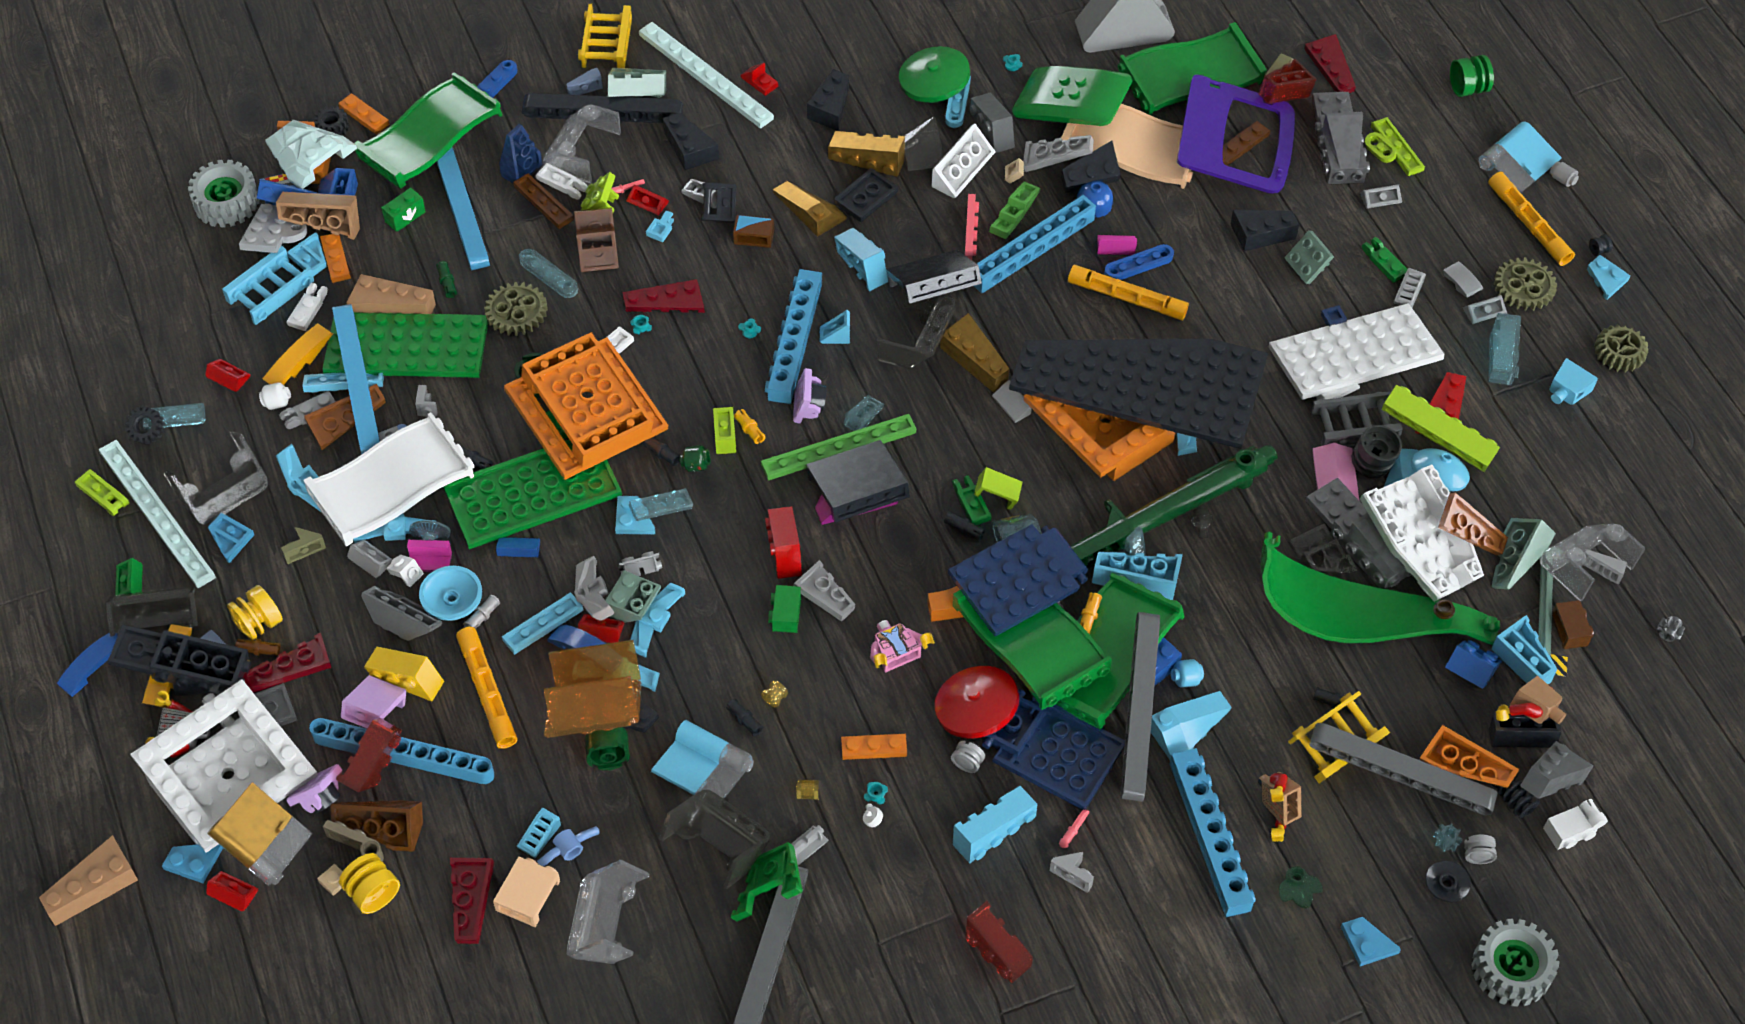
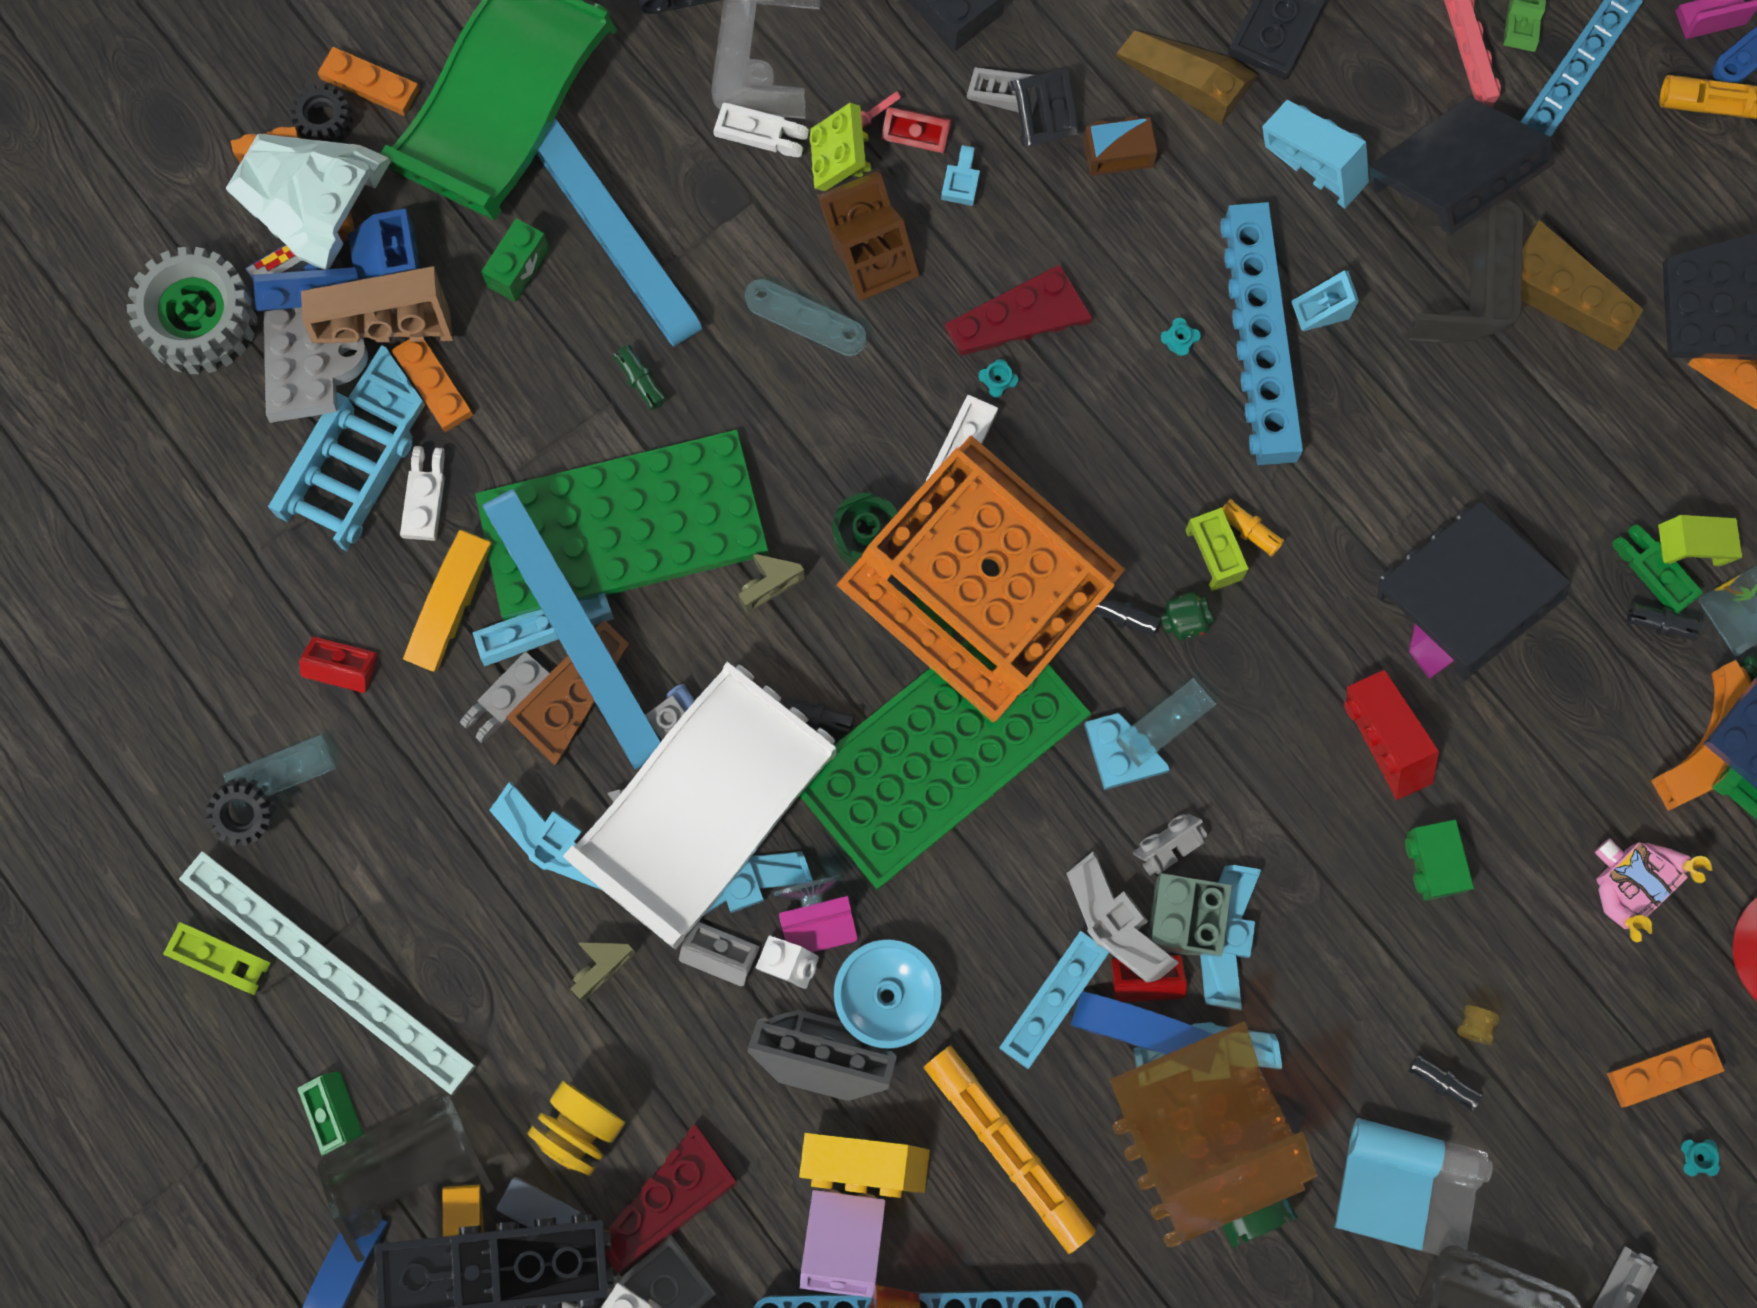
camera: 15 degrees left, 20 degrees up
clear smoke windscreen [163,431,268,524] -> none
dark azure wing [208,513,254,563] -> none
reddish brown pin [235,638,281,656] -> none
white head [259,382,291,410] -> none
medium nougat wedge [347,274,436,314] -> none
light grey bracket [415,385,438,417] -> none
light grey pin [463,595,500,629] -> none
olive gear [484,282,548,336] -> none
blue slope [496,538,540,557] -> none
dark blue wedge [499,124,542,183] -> none
reddish brown plate [513,173,574,229] -> none
bright green plate [761,414,916,481] -> none
lavender piece [793,368,826,424] -> none
light grey wing [794,560,855,621] -> none
clear yellow slope [796,780,819,799] -> none
clear light blue slope [844,395,884,431] -> none
white piece [863,804,883,827] -> none
light grey slope [992,380,1031,423] -> none
none -> olive slope [738,554,805,614]

